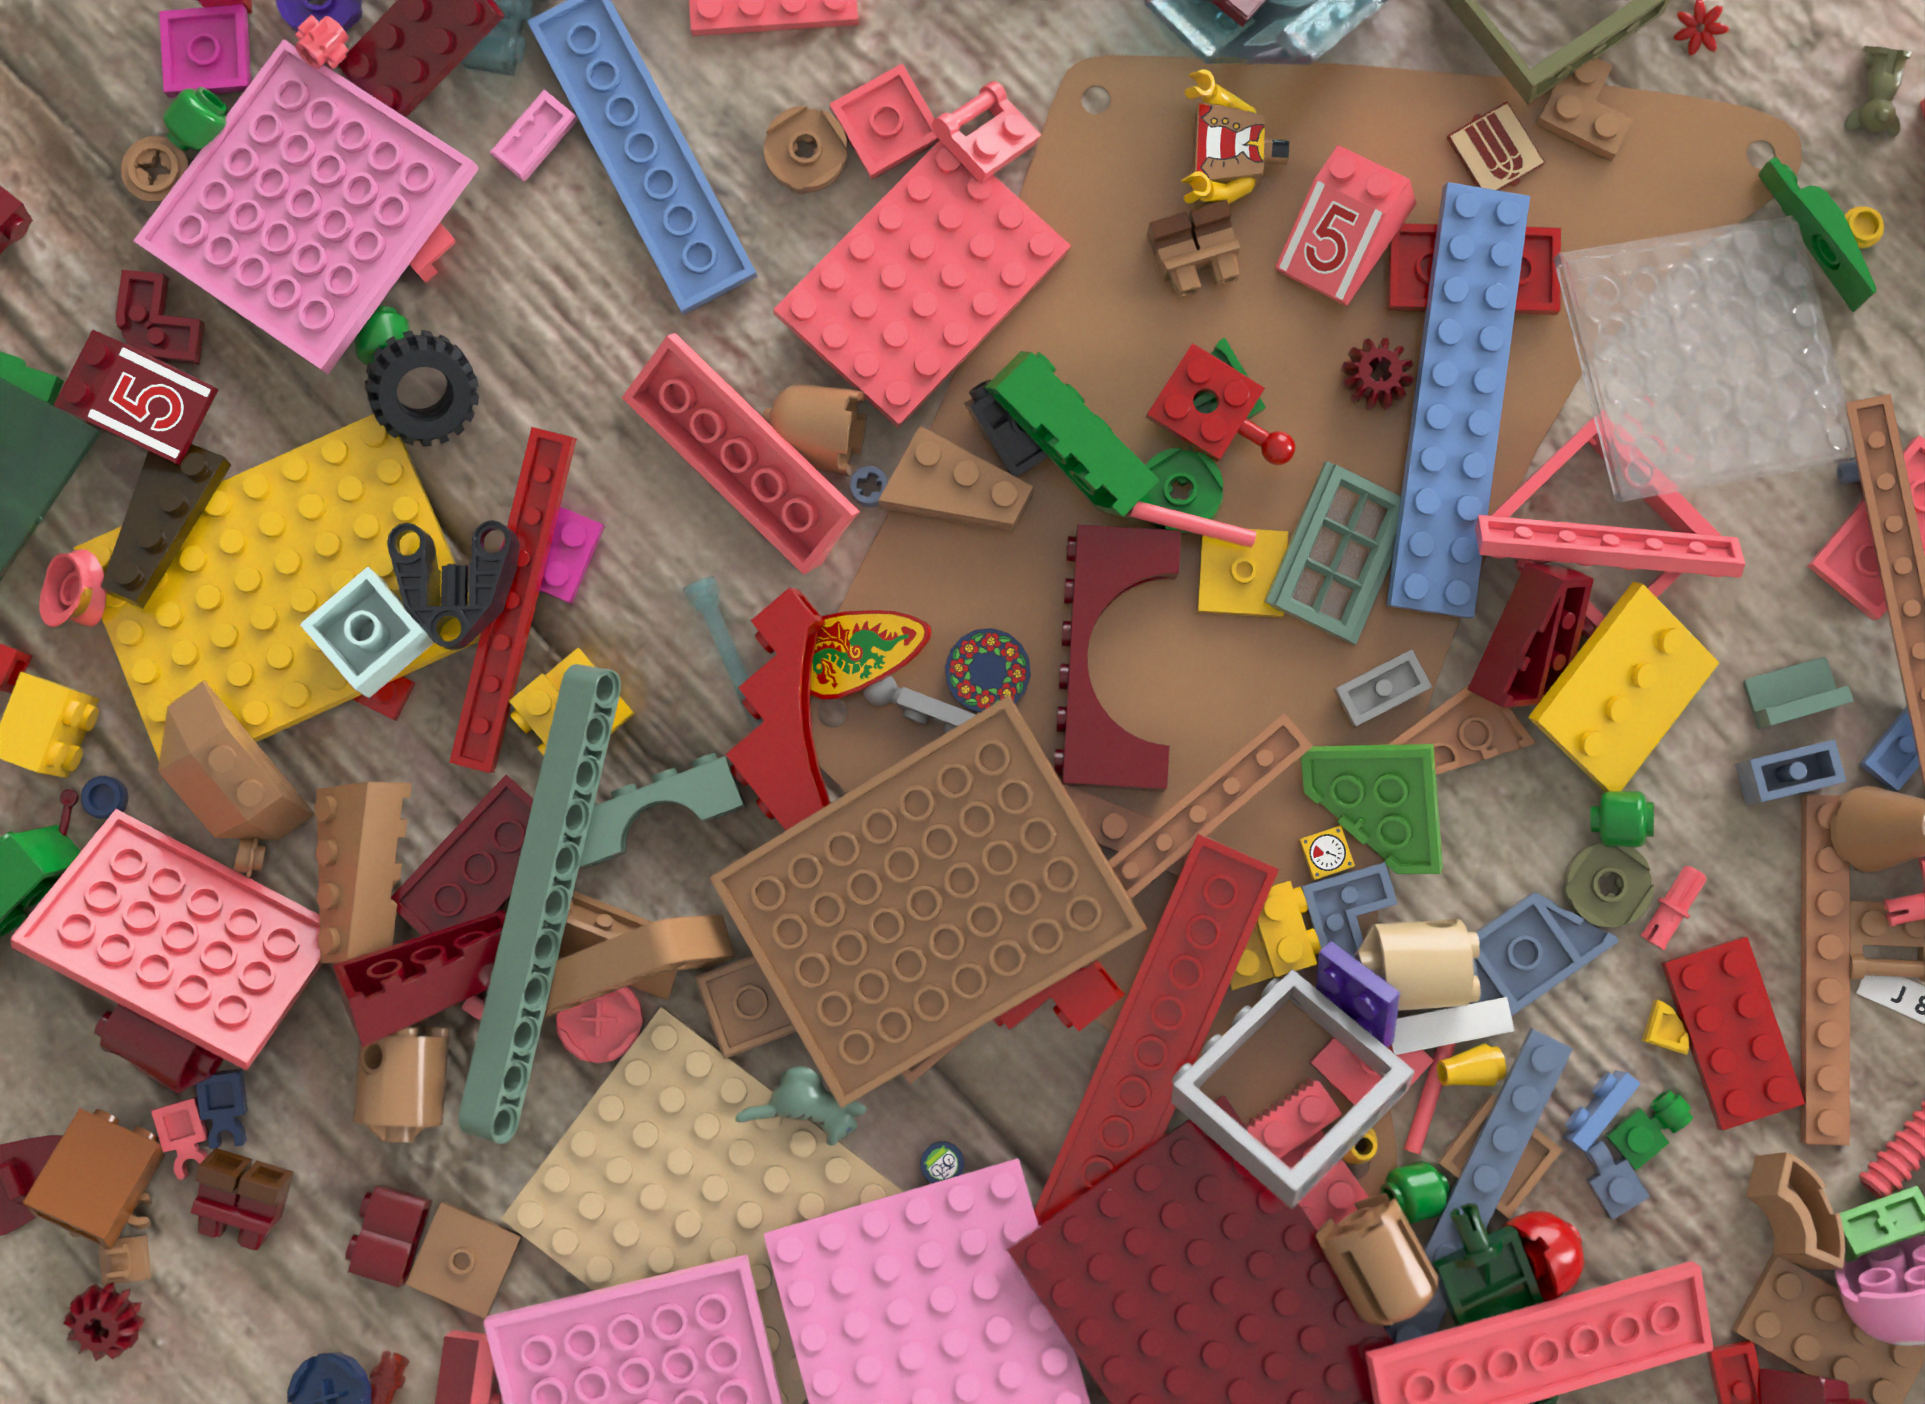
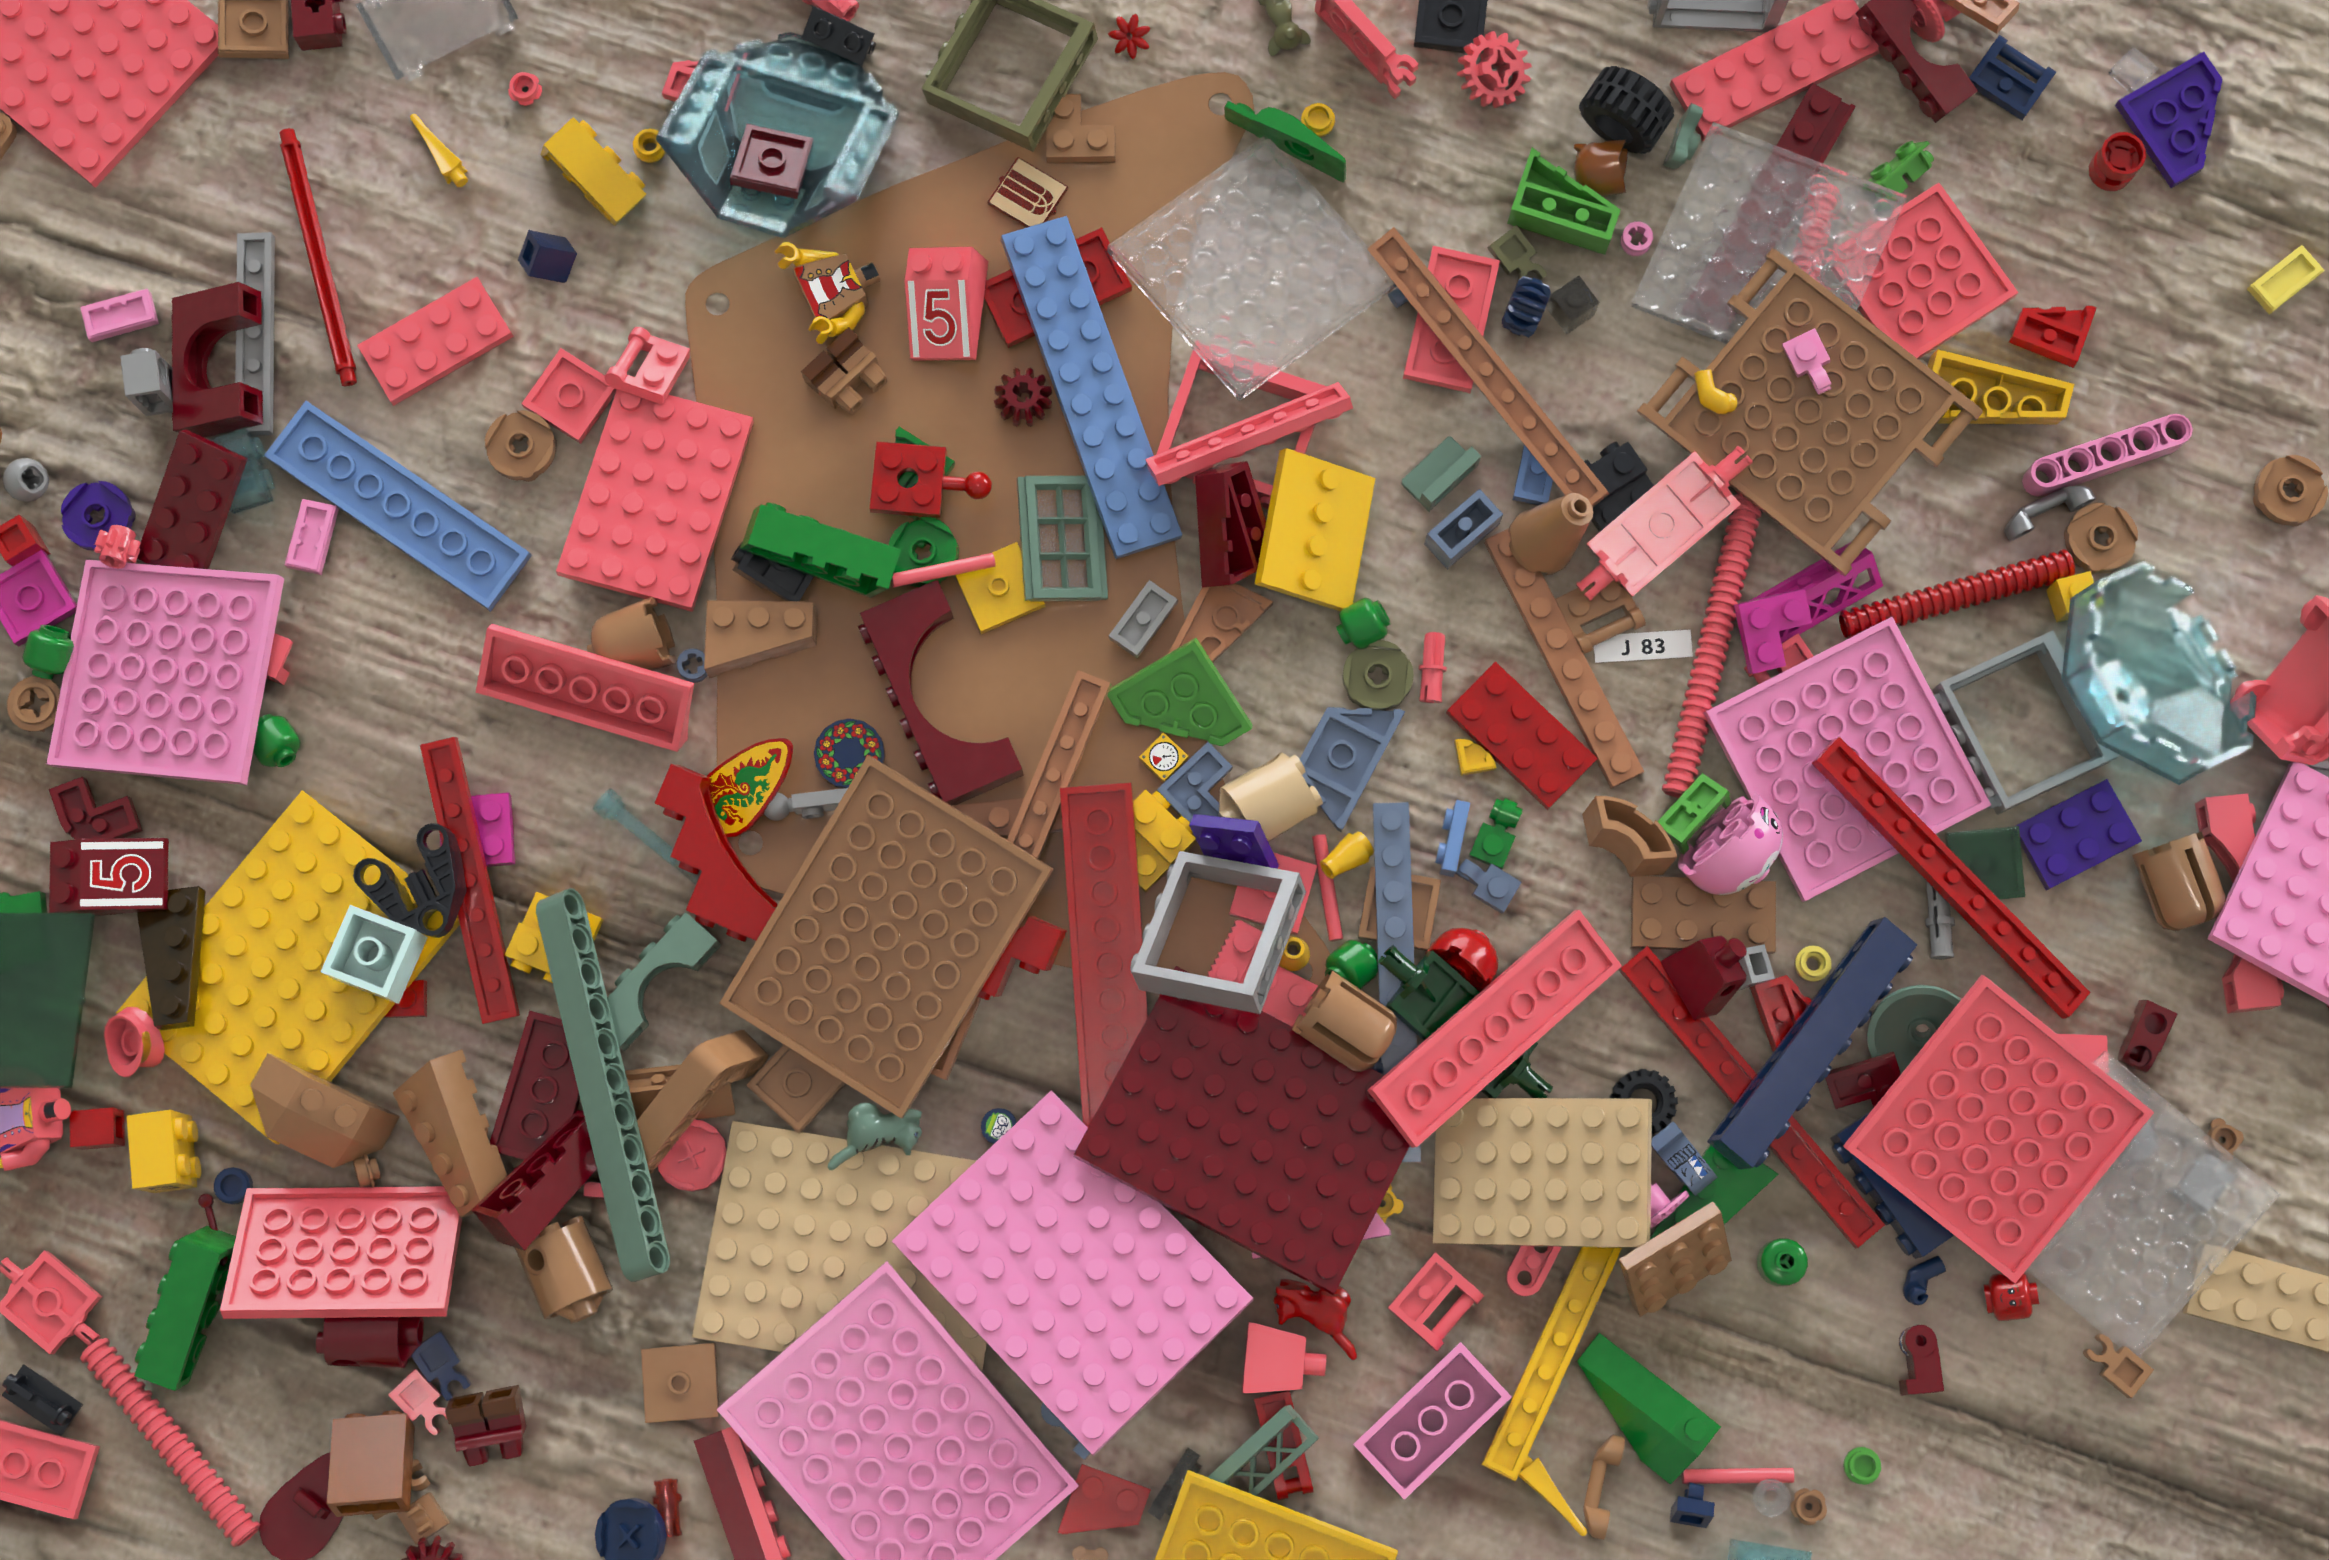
camera: 30 degrees left, 5 degrees down
dark red brick [345,1185,432,1288] -> none
black tyre [365,330,479,447] -> none
white sticker [1392,997,1514,1055] -> none

